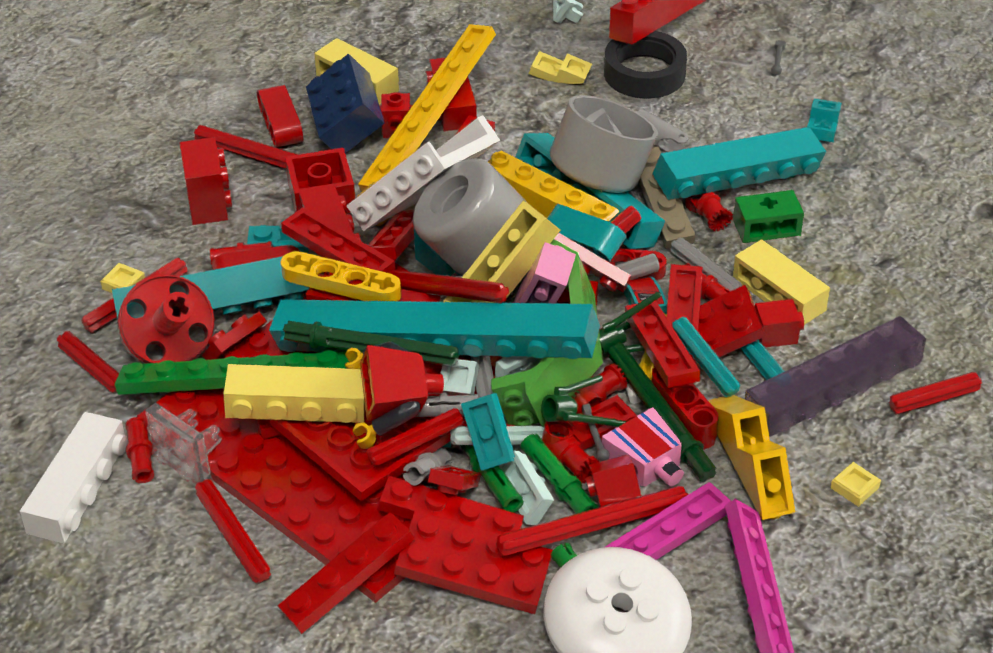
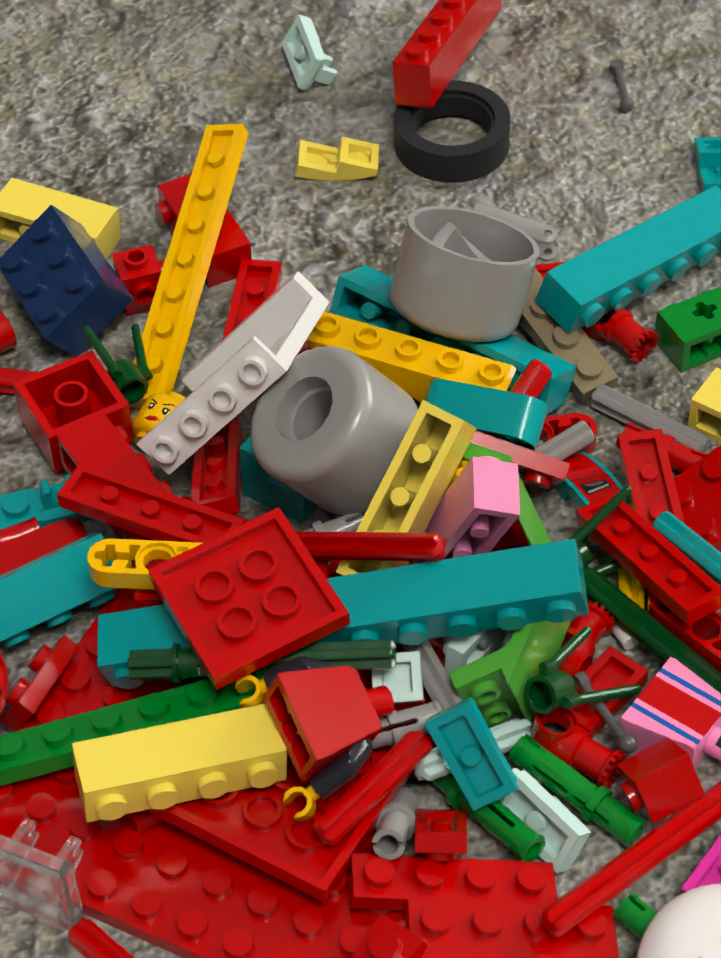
camera: 15 degrees left, 5 degrees up
none -> dark green plant [82,324,153,404]
none -> red plate [148,507,350,690]

